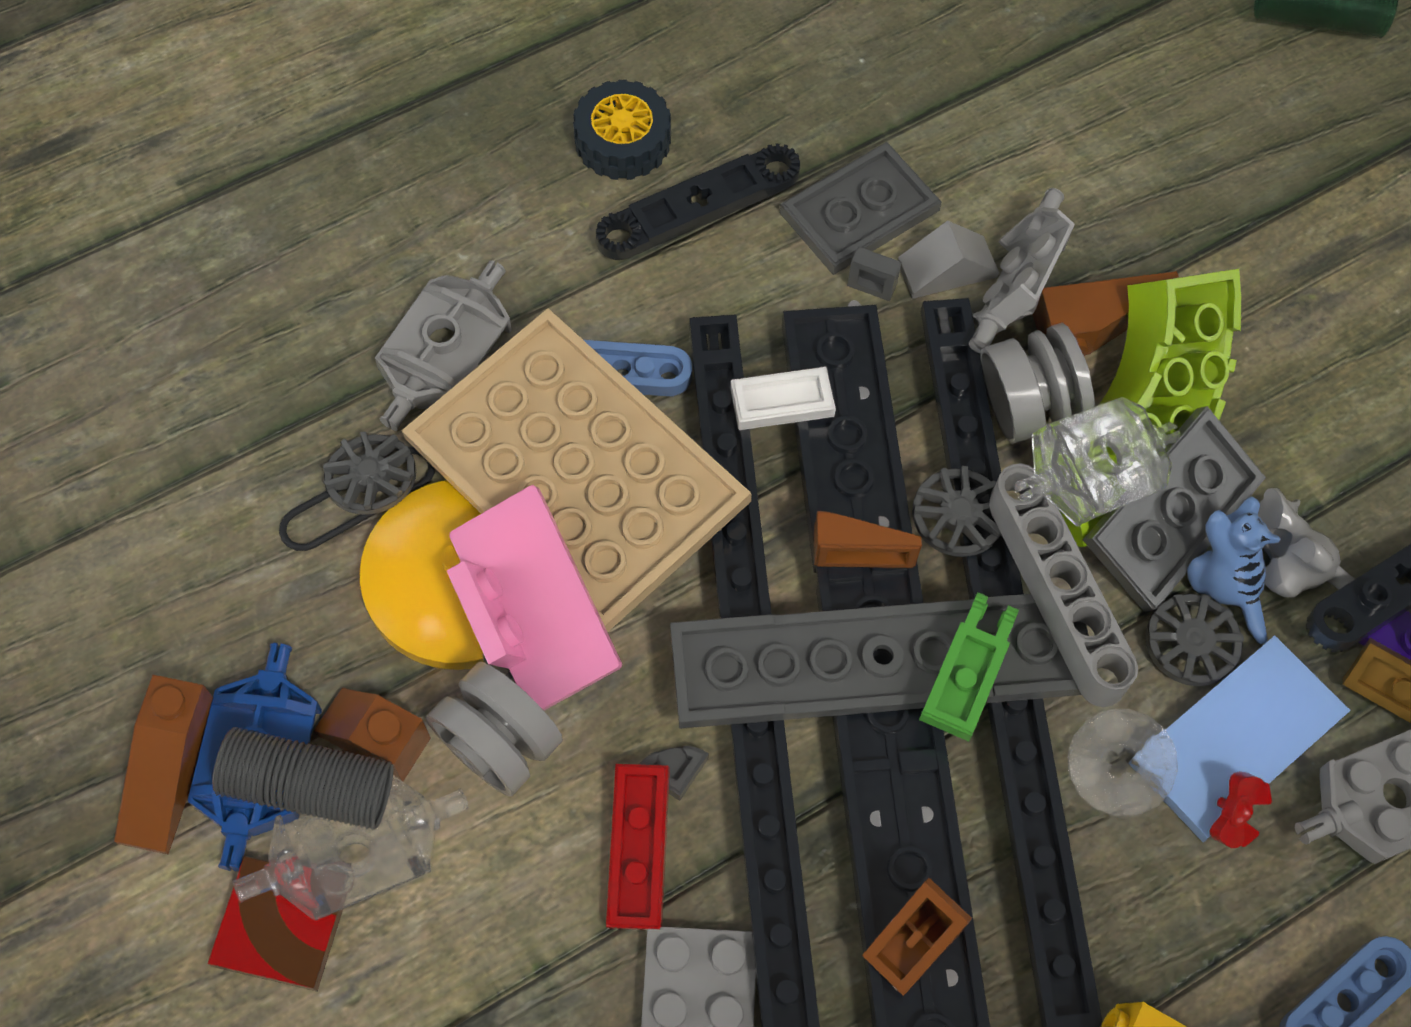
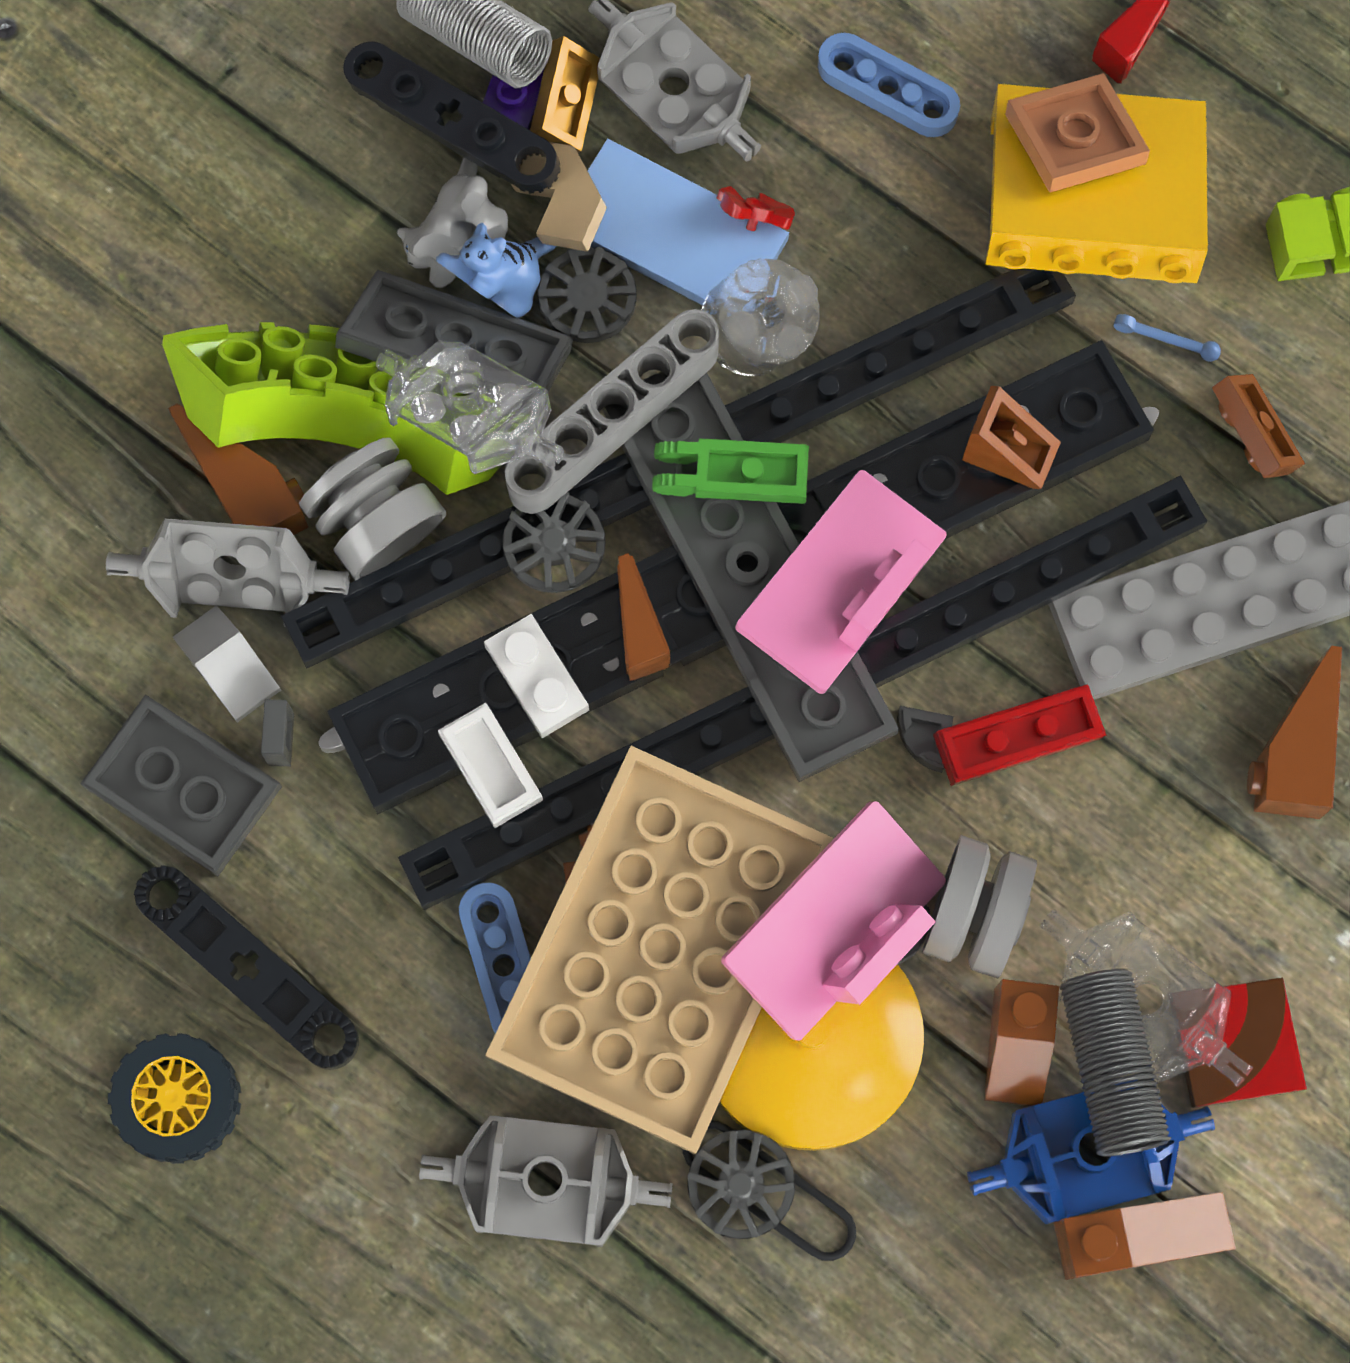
camera: 110 degrees left, 10 degrees up
none -> white plate [484,614,589,738]
none -> tan tile [511,142,607,252]
none -> bright pink bracket [735,470,947,694]

